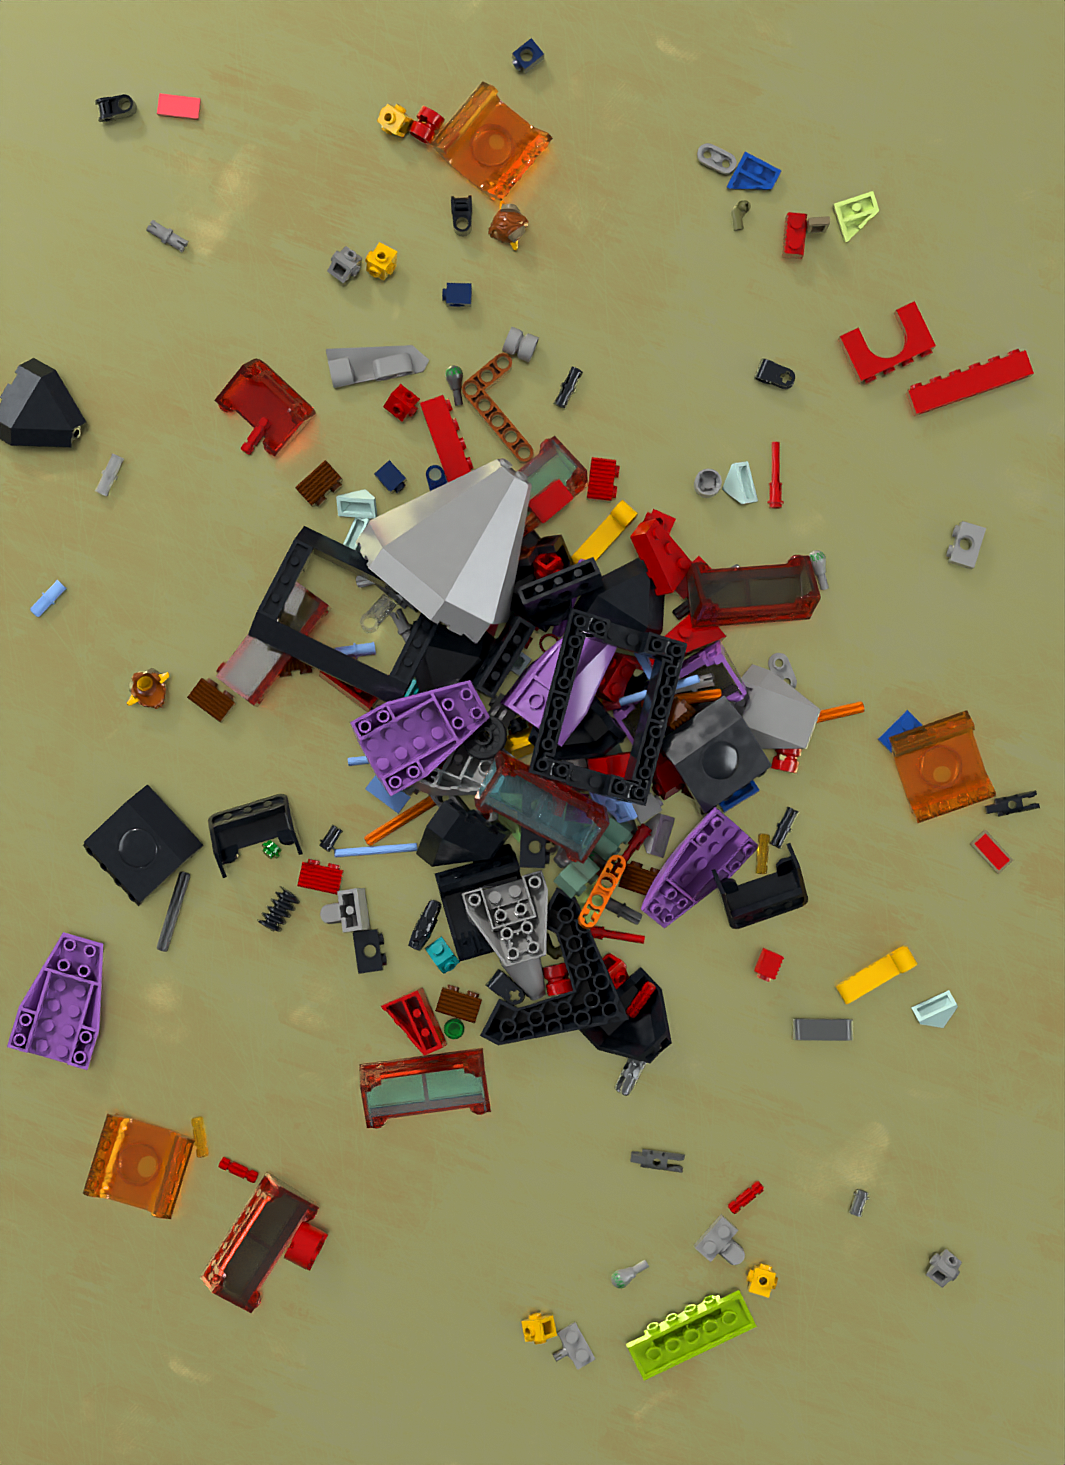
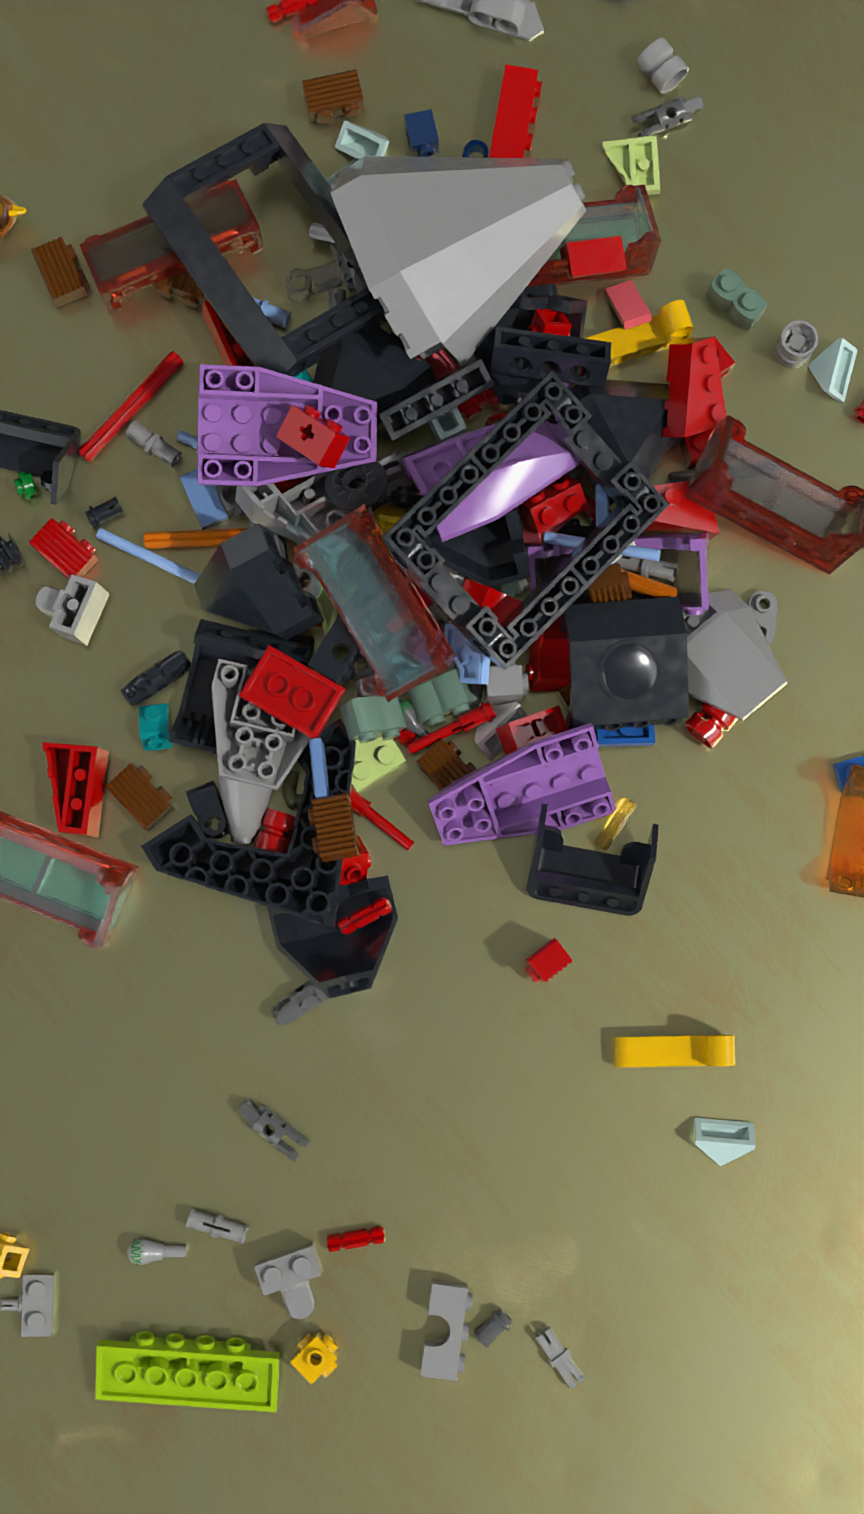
camera: 25 degrees right, 5 degrees down
black brick [353,929,387,974] -> none
red brick [383,384,420,422] -> none
green plate [444,1018,465,1039] -> none
dark grey piece [445,365,463,406] -> none
dark orange beam [462,353,534,464] -> none
black pin [553,366,583,409] -> none
orange beam [578,855,626,929] -> none
red brick [586,457,620,503] -> none
dark grey axle [605,897,642,925] -> none
black pin [769,806,799,849] -> none
dark grey beam [793,1018,853,1041] -> none
orange axle [816,701,865,723] -> none
light grey brick [926,1249,962,1288] -> none
none -> red axle [78,351,183,462]
none -> light grey pin [125,421,182,467]
none -> light grey pin [186,1209,249,1244]
none -> red tile [238,645,346,739]
none -> red brick [276,404,351,469]
none -> reddish brown brick [308,793,359,862]
none -> medium blue tile [309,738,330,798]
none -> light grey arch [420,1279,473,1381]
none -> red brick [496,705,568,755]
none -> light grey pin [534,1326,585,1389]
none -> yellowish green wing [602,136,661,197]
none -> coral tile [605,280,652,330]
none -> dark grey hinge [631,96,704,137]
none -> sand green brick [706,268,767,331]

